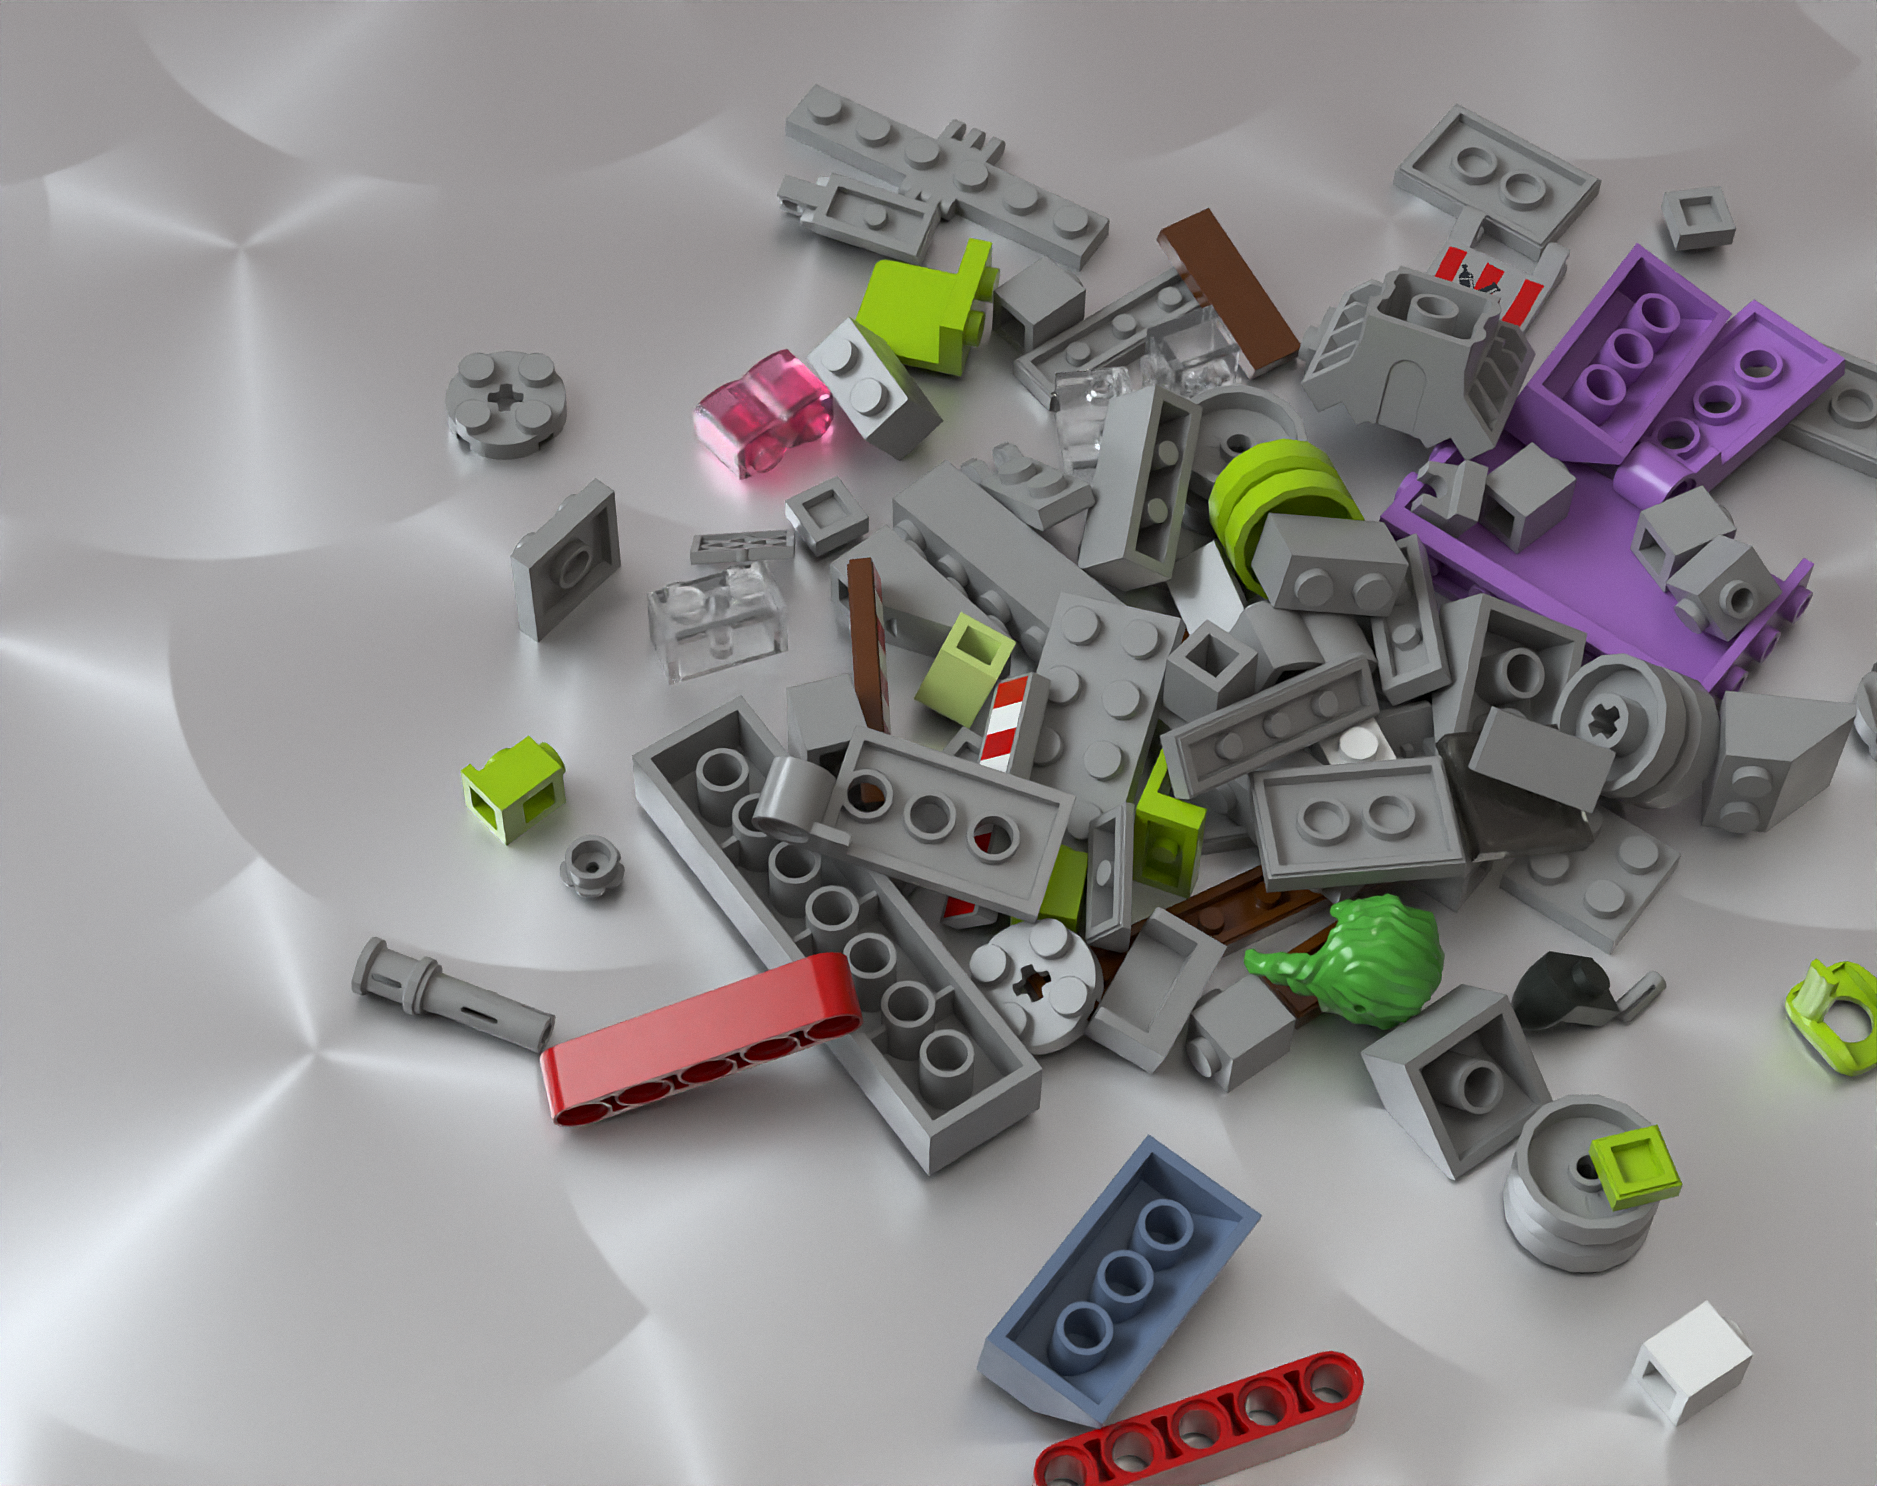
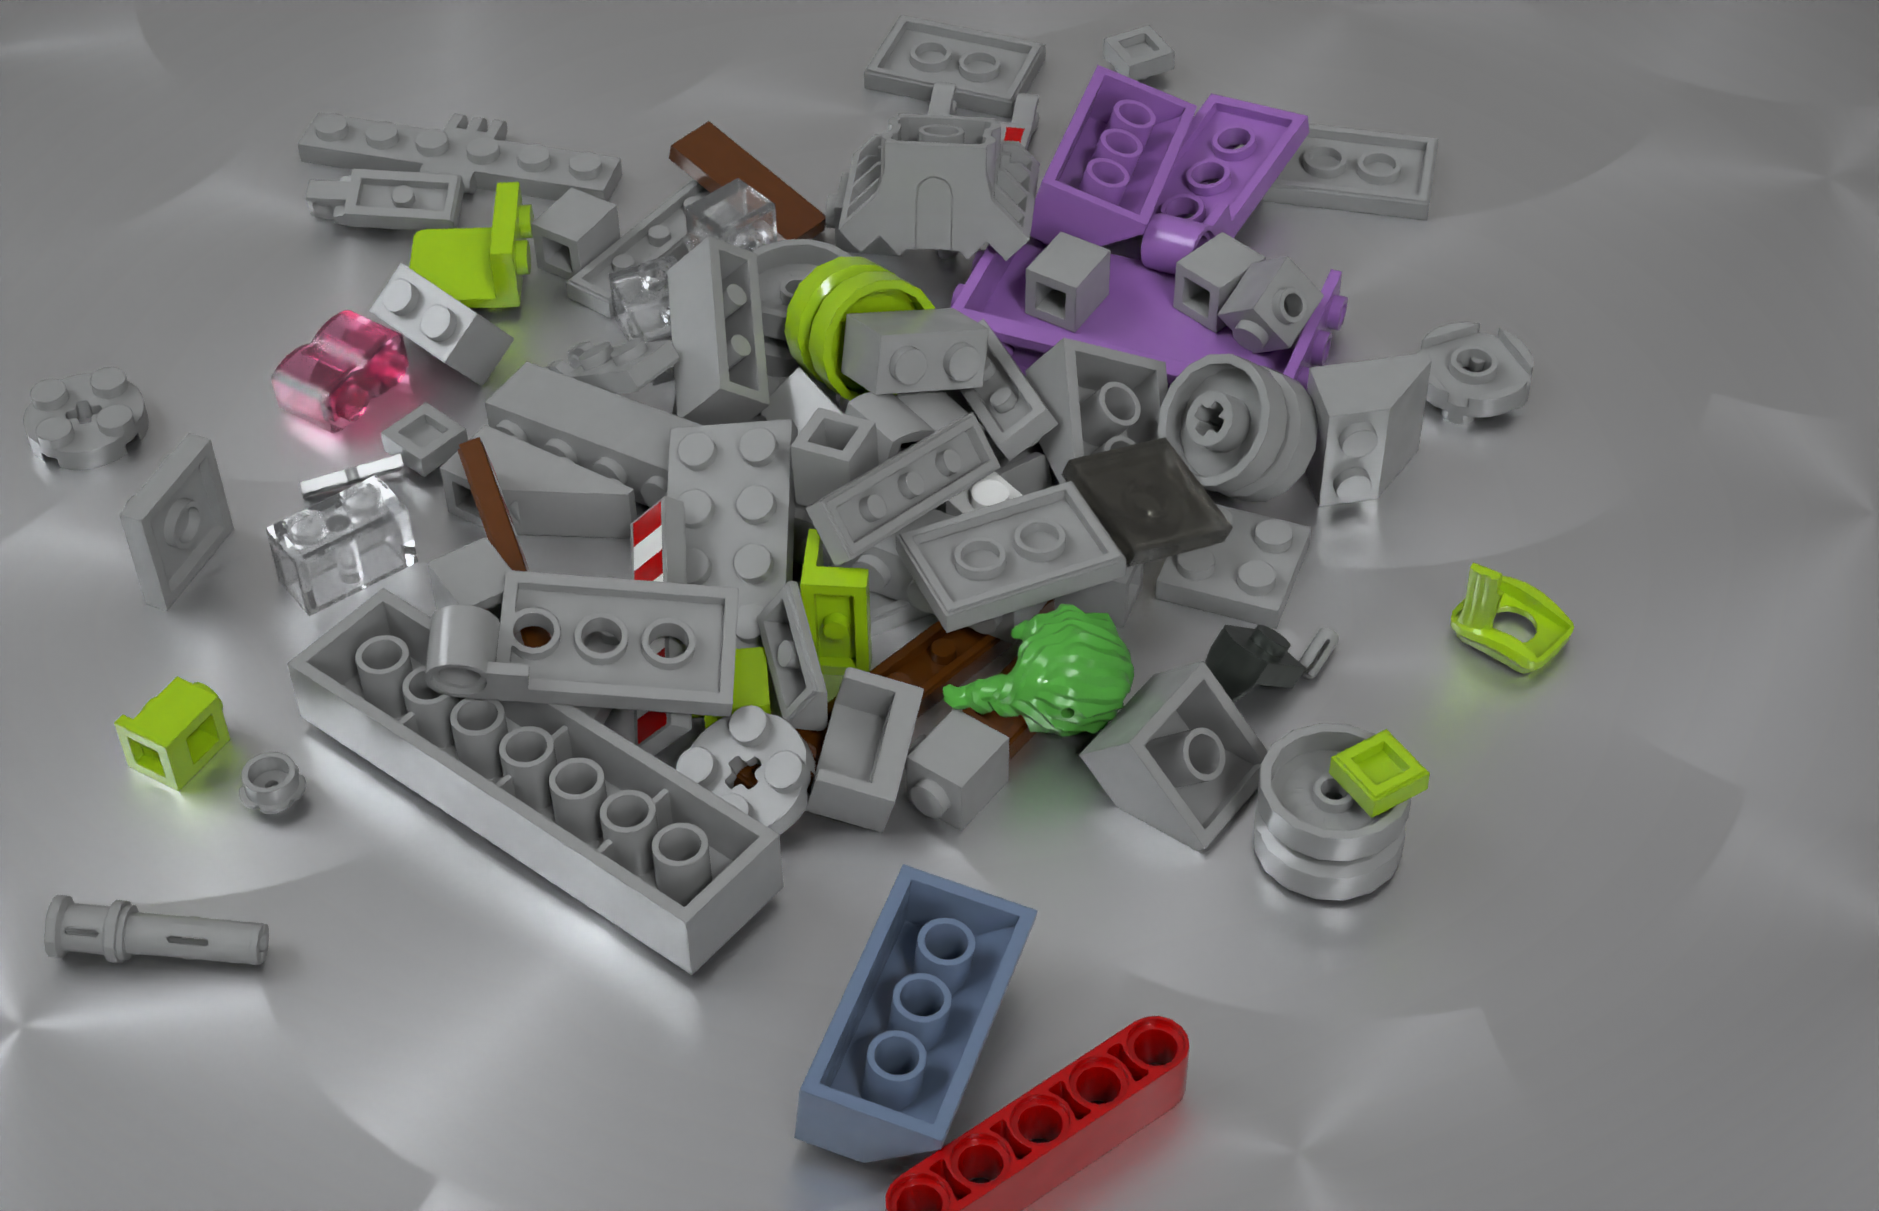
camera: 15 degrees left, 10 degrees down
beam [539,952,864,1127] -> none
yellowish green brick [914,612,1016,729] -> none
light grey tile [1411,459,1488,538] -> none
light grey tile [1468,706,1616,813] -> none
white brick [1631,1300,1754,1427] -> none

